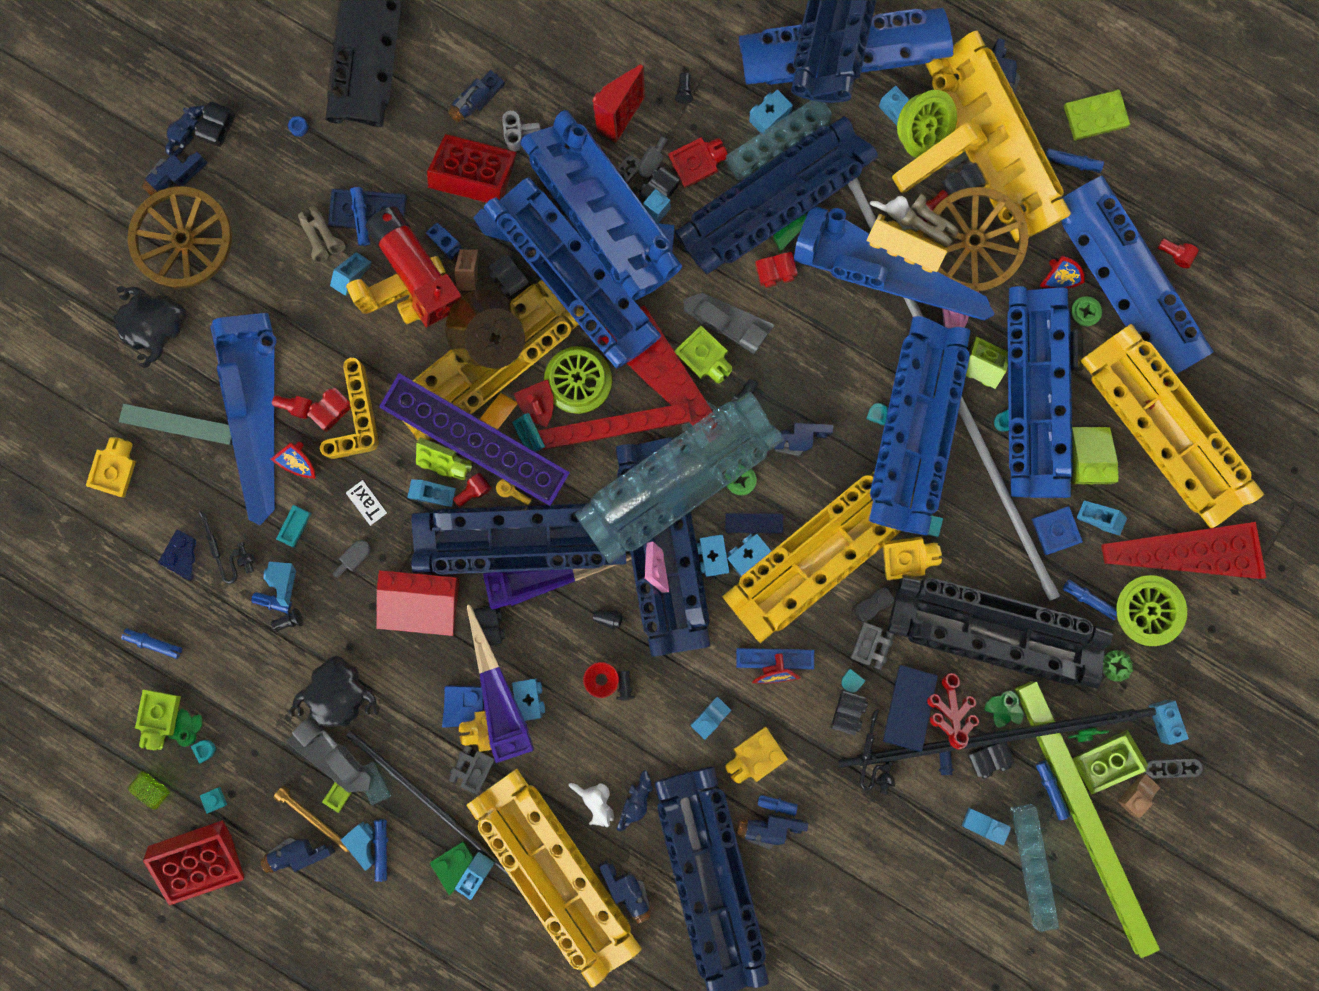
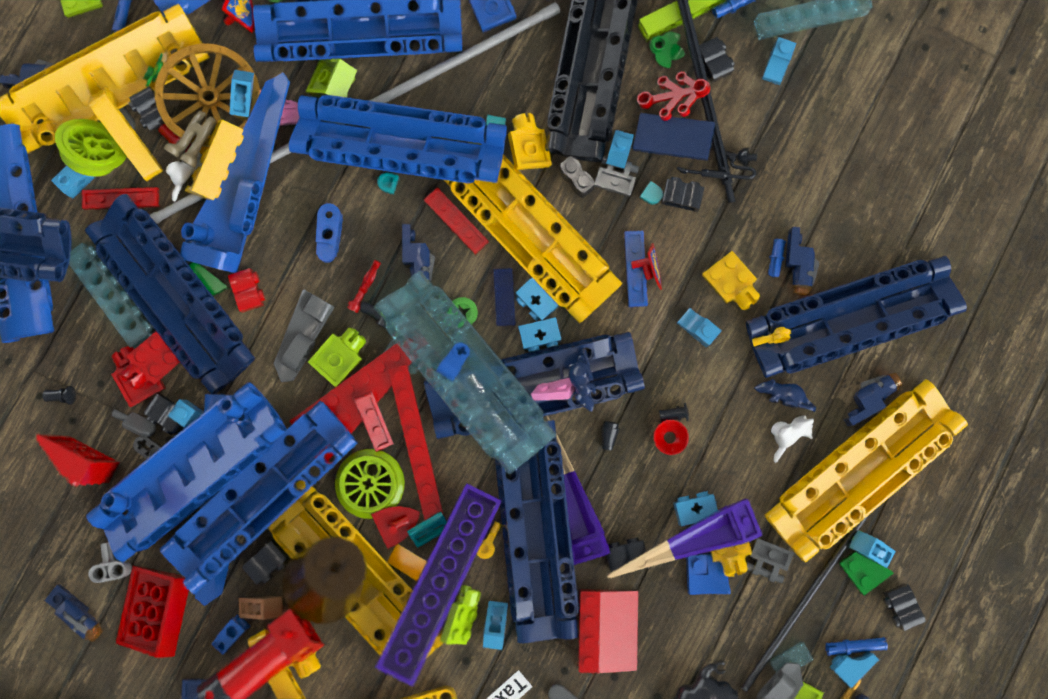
camera: 95 degrees left, 0 degrees up
red pin [453,473,492,507] -> none
dark azure brick [749,89,793,137] -> none
dark blue pin [938,751,955,775] -> none
teal tile [994,410,1017,432] -> none
none -> red tile [82,187,159,210]
none -> red plate [120,332,180,390]
none -> green plate [143,53,163,87]
none -> dark azure arch [229,70,254,117]
none -> blue piece [316,203,343,263]
none -> red piece [347,260,381,313]
none -> tile [354,391,393,452]
none -> red tile [424,187,489,255]
none -> blue piece [436,343,470,382]
none -> dark blue animal [569,349,597,411]
none -> dark azure arch [606,130,634,168]
none -> yellow plate [752,327,791,346]
none -> black brick [883,583,926,631]

